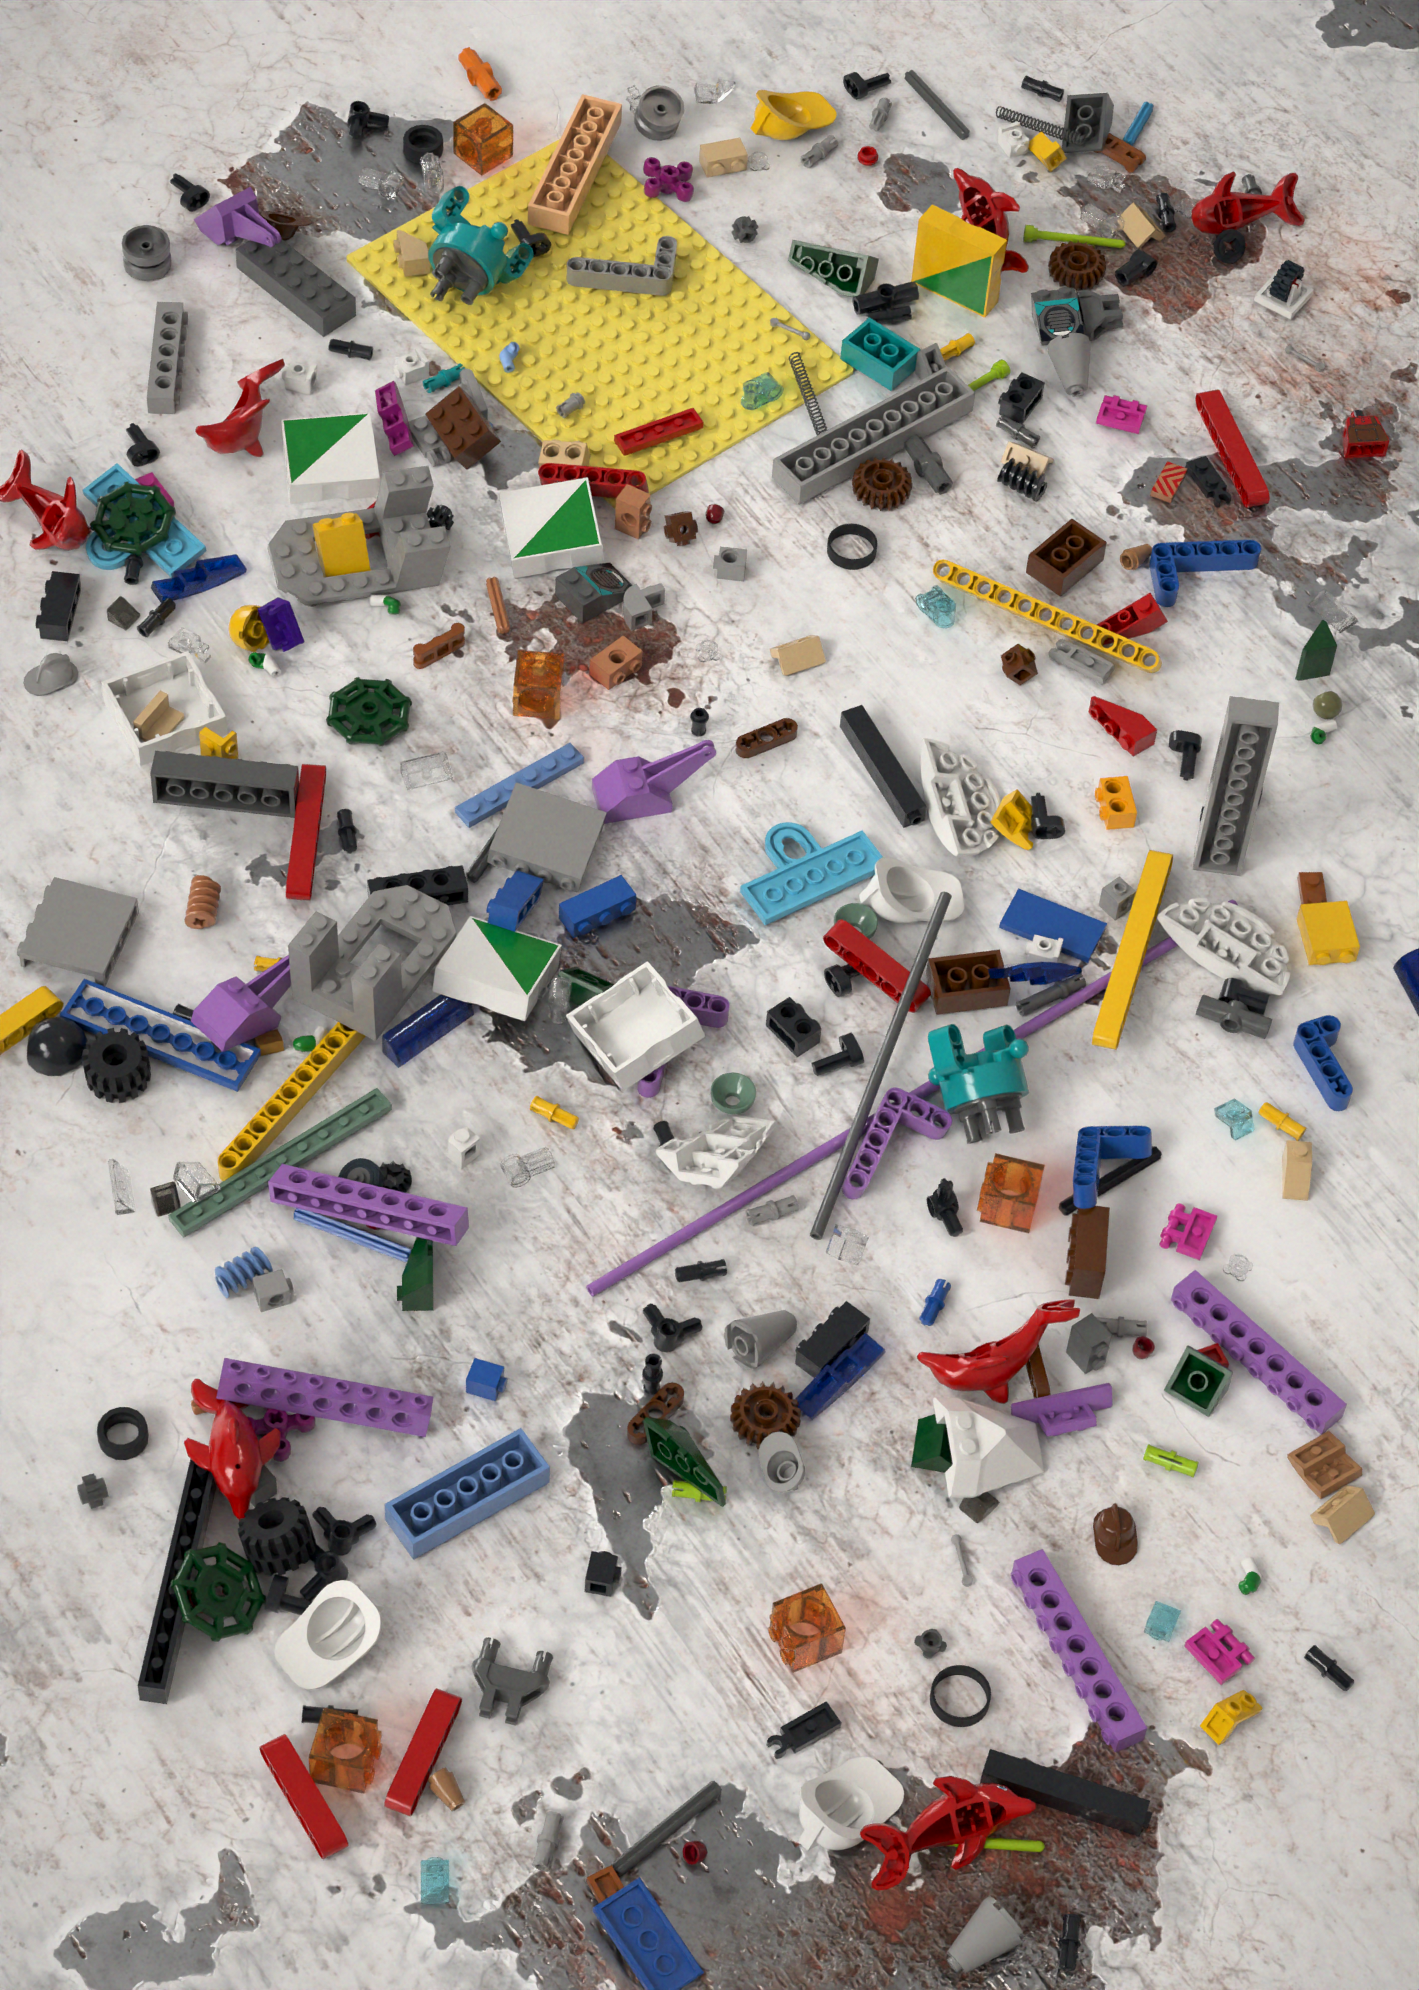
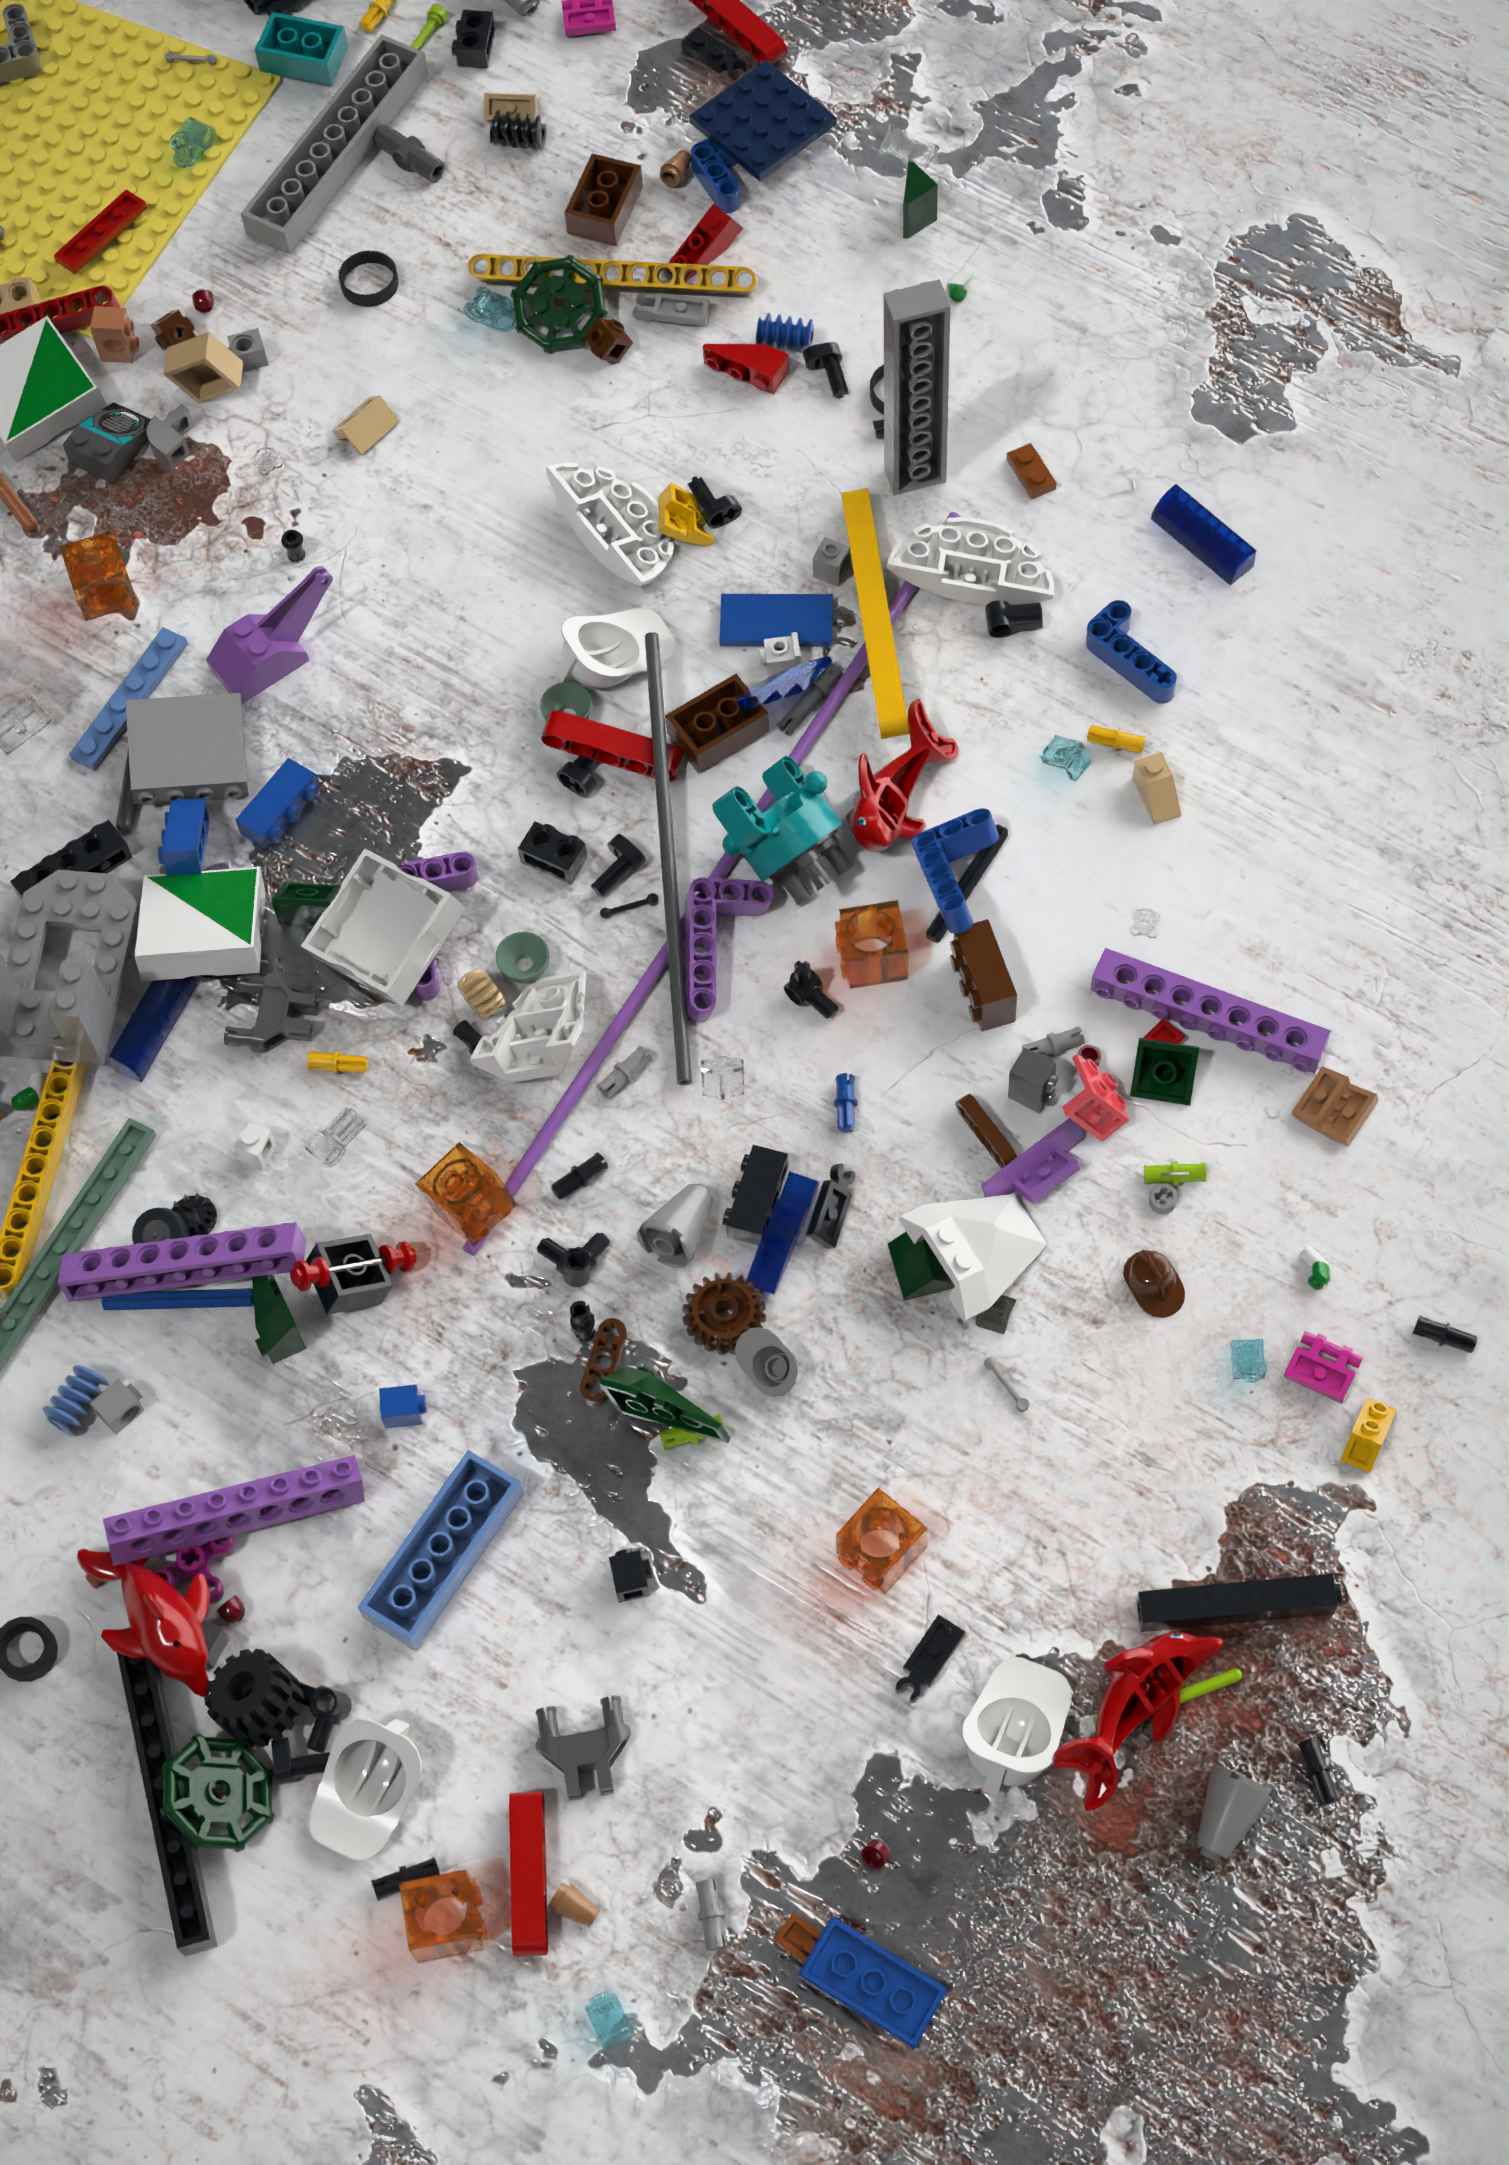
camera: 15 degrees left, 10 degrees up
dark grey gear [77,1473,109,1509] -> none
red beam [259,1734,349,1859] -> none
black axle [312,1506,377,1556] -> none
clear piece [547,977,572,1024] -> none
nougat brick [589,636,643,690] -> none
dark grey axle [611,1781,722,1877] -> none
reddish brown beam [735,718,798,758] -> none
medium azure plate [740,822,883,925] -> none
dark grey piece [788,352,827,435] -> none
black brick [840,705,926,828] -> none
reddish brown gear [852,457,913,511] -> none
dark grey plate [914,1629,947,1659] -> none
light grey slope [915,343,946,380] -> none
red animal [917,1299,1080,1404] -> none
black tyre [930,1665,991,1727] -> none
dark grey pin [996,414,1040,448] -> none
medium lavender brick [1011,1549,1147,1752] -> none
light orange brick [1095,776,1137,830] -> none
tile [1150,461,1188,503] -> none
dark pink plate [1159,1203,1217,1260] -> none
dark grey piece [1195,994,1273,1039] -> none
yellow brick [1296,901,1360,965] -> none
tan panel [1310,1485,1375,1544] -> none
olive piece [1313,691,1342,719] -> none
none -> tan piece [163,332,243,404]
none -> dark red hinge [216,1595,245,1623]
none -> dark grey connector [224,973,319,1053]
none -> black brick [290,1234,417,1315]
none -> clear orange brick [415,1142,518,1247]
none -> tan gear [457,968,505,1019]
none -> dark green plate [510,255,608,353]
none -> black hinge [600,893,659,919]
none -> dark blue plate [689,60,837,182]
none -> blue piece [756,313,814,353]
none -> black plate [806,1163,855,1249]
none -> red animal [846,699,958,852]
none -> coral bracket [1062,1054,1129,1142]
none -> light grey bush [1149,1183,1178,1214]

